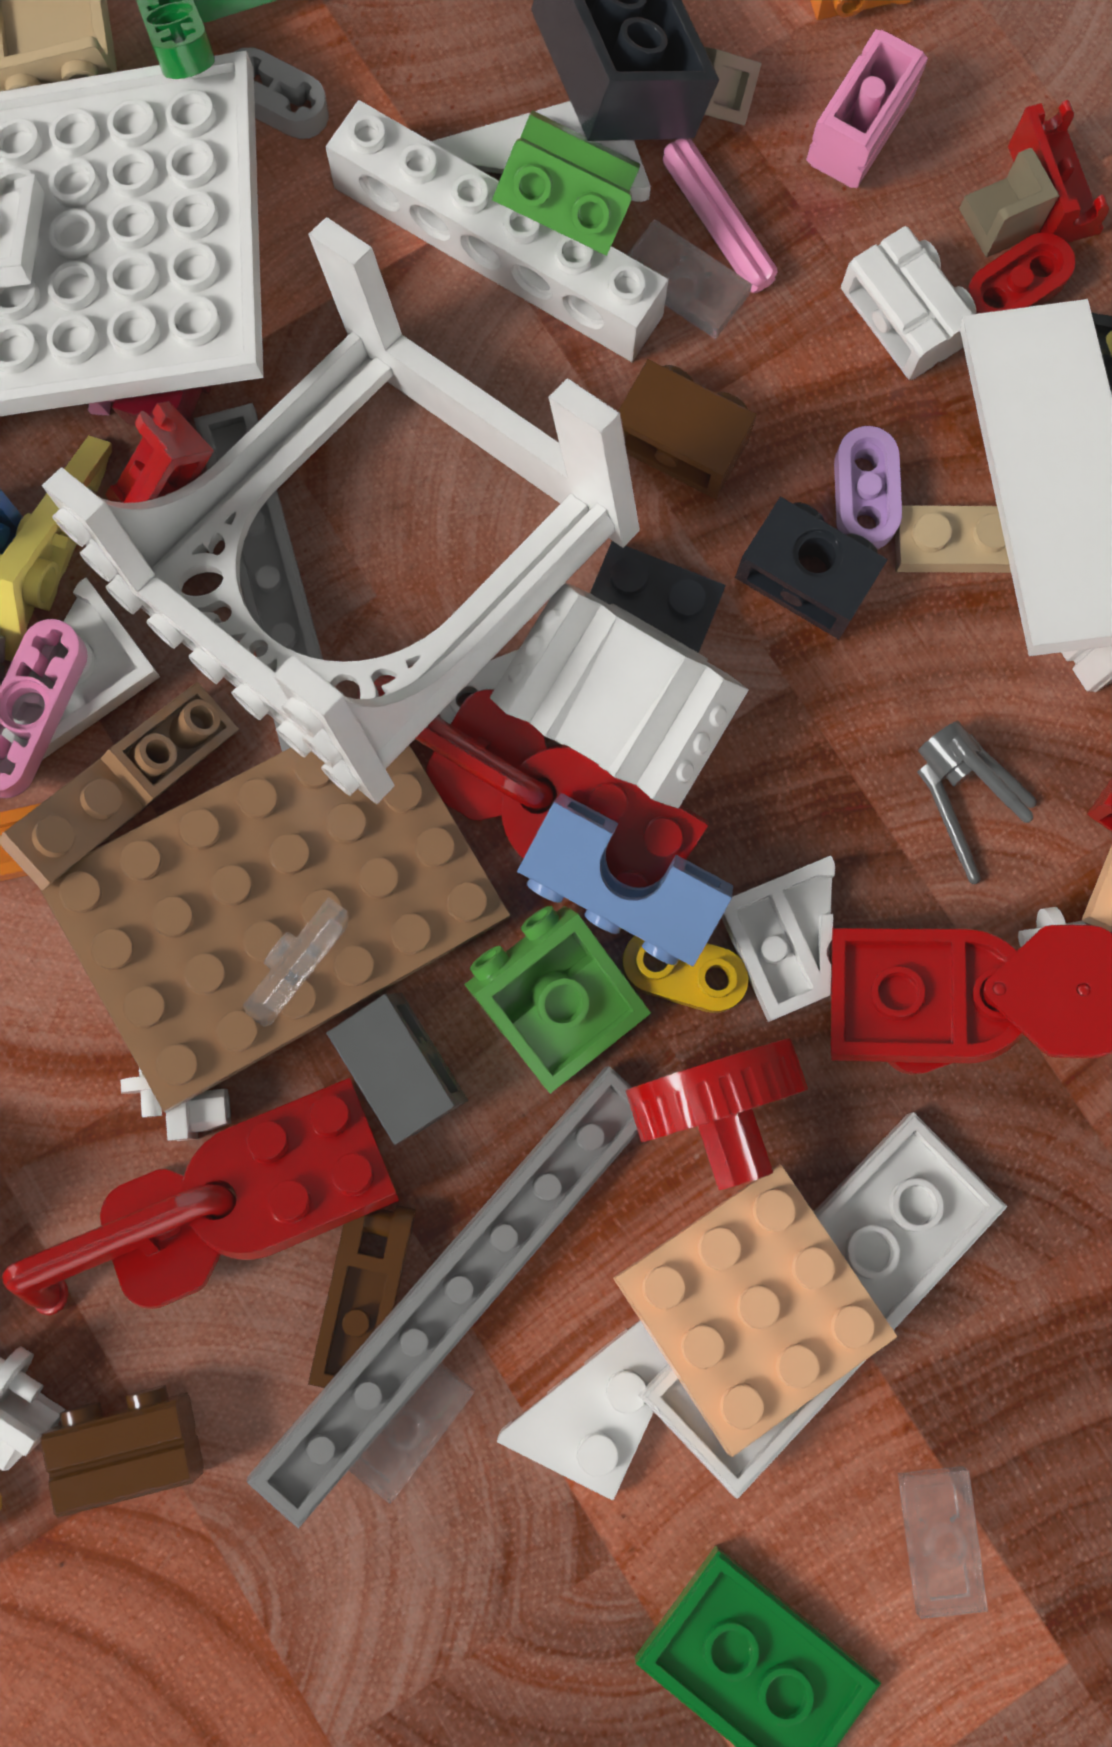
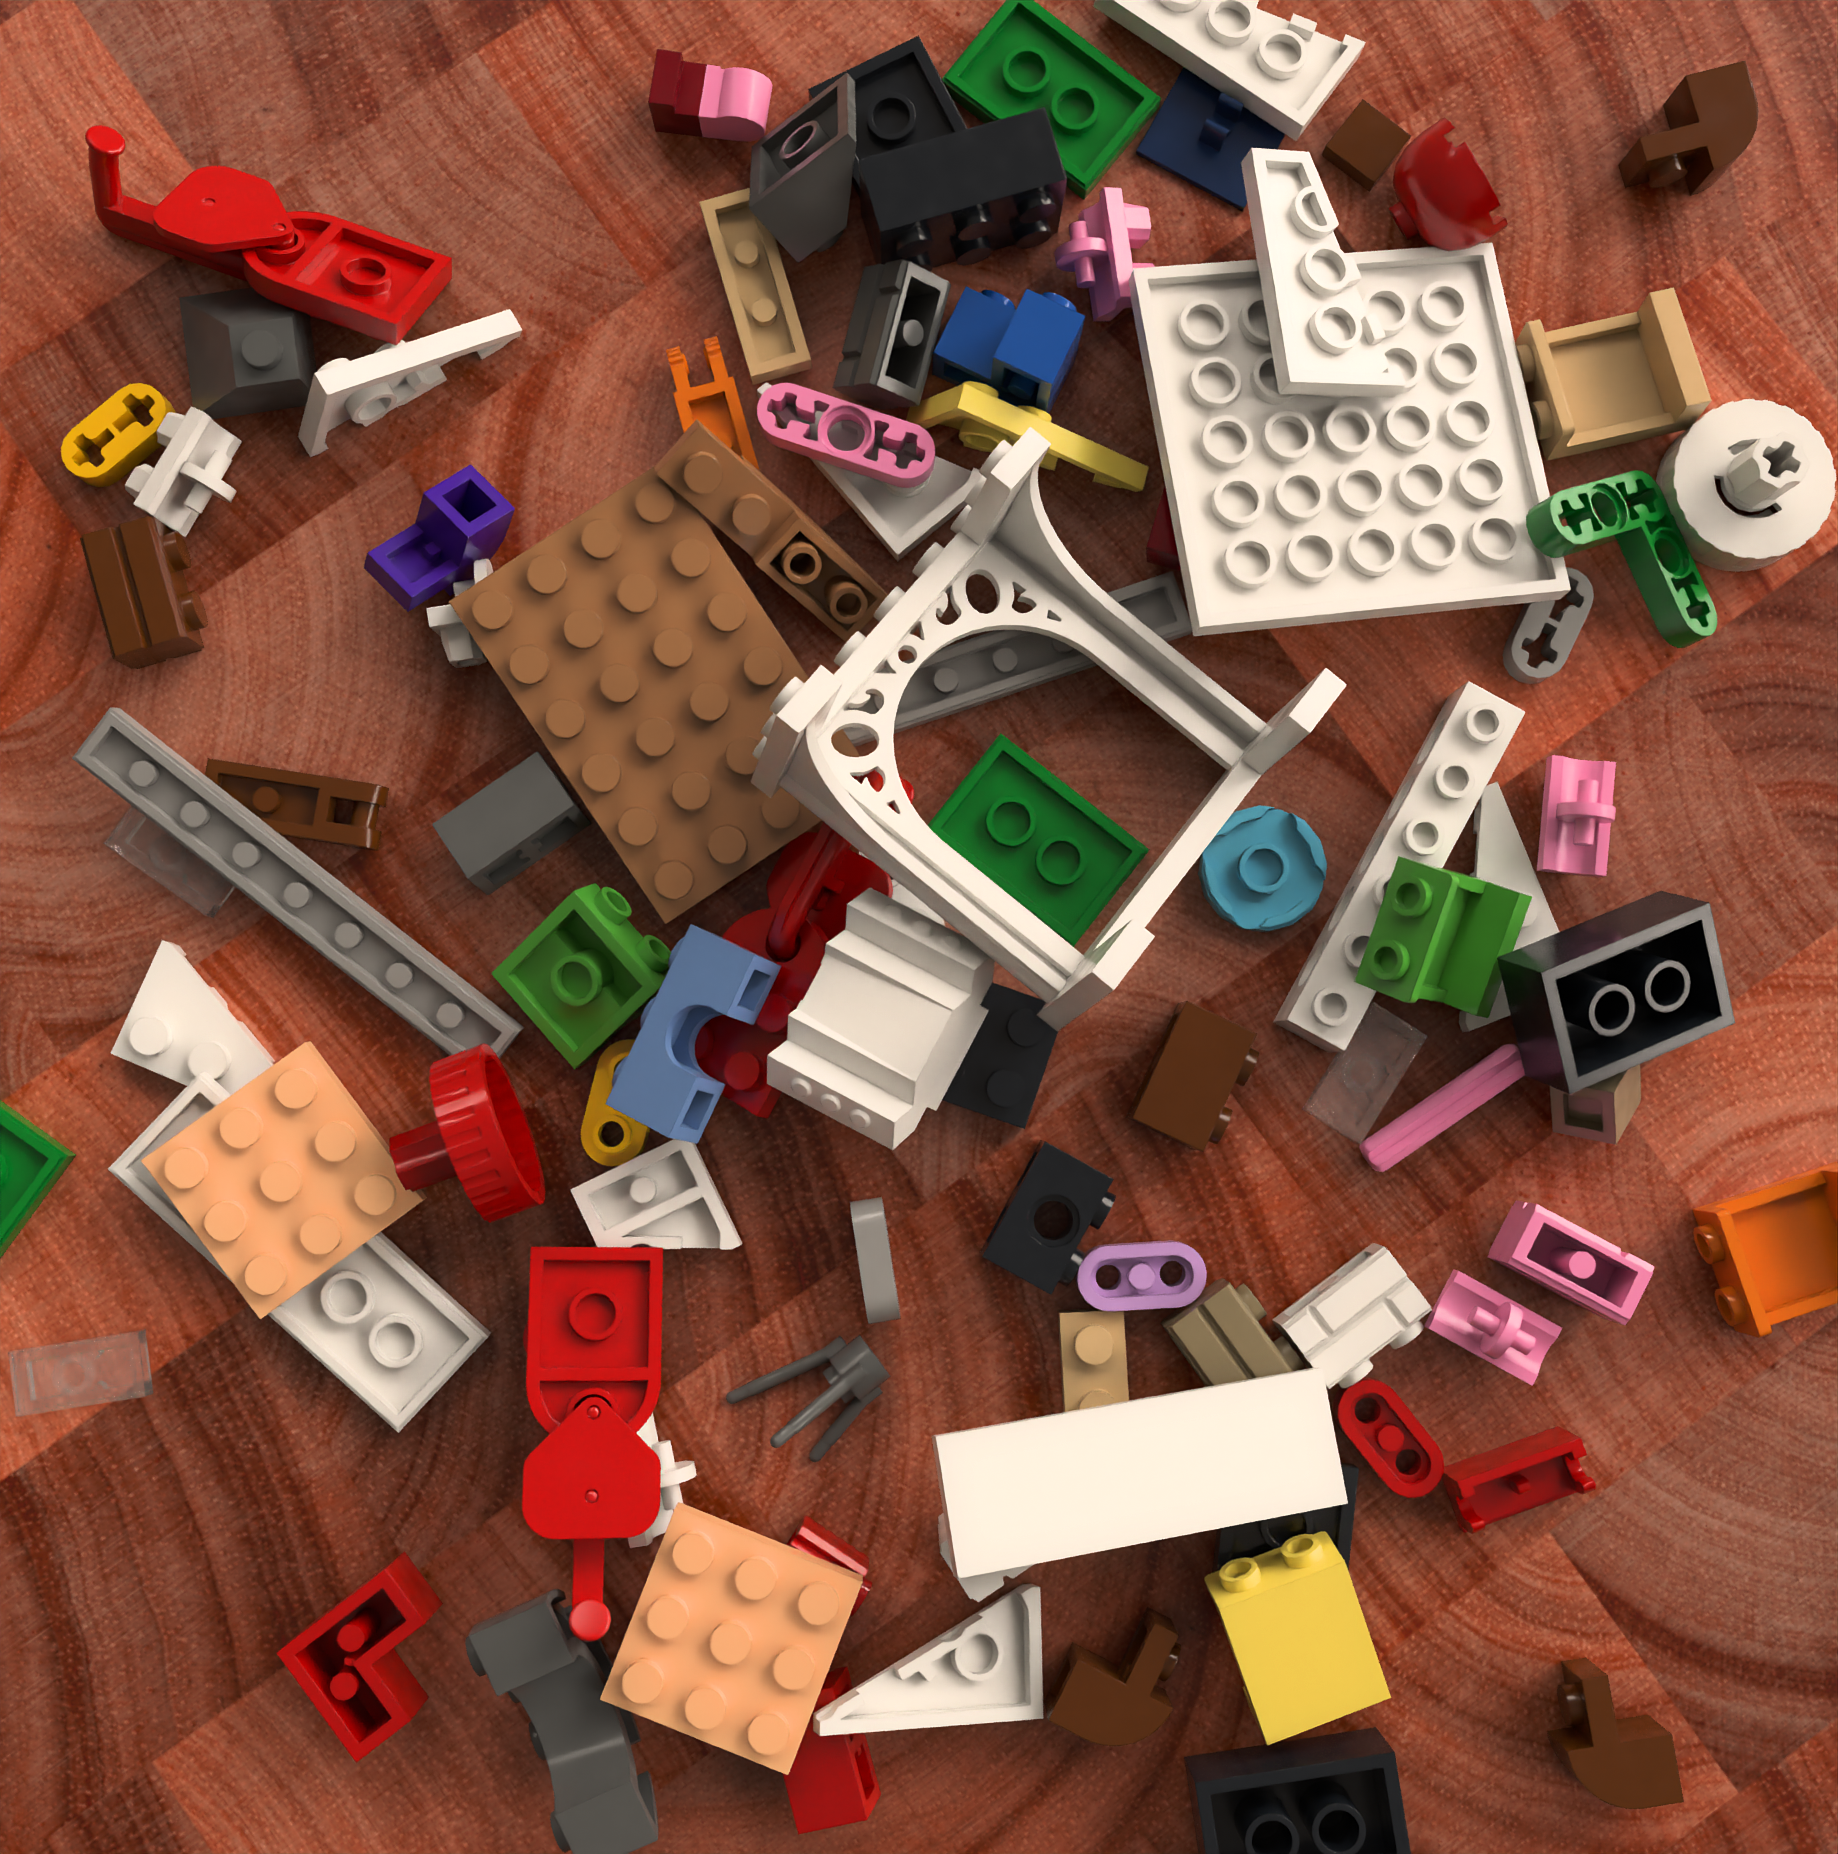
camera: 85 degrees right, 5 degrees up
red plate [2,1078,399,1316] -> none
red hinge [97,401,214,503] -> none
clear plate [243,897,348,1027] -> none
dark tan panel [959,148,1059,257] -> none
none -> dark purple brick [364,464,515,612]
none -> light grey beam [850,1197,901,1324]
none -> green tile [927,733,1150,947]
none -> dark tan brick [1160,1278,1305,1387]
none -> medium azure tile [1198,805,1327,932]
none -> bright pink hips [1424,1269,1562,1386]
none -> bright pink hips [1537,755,1616,878]

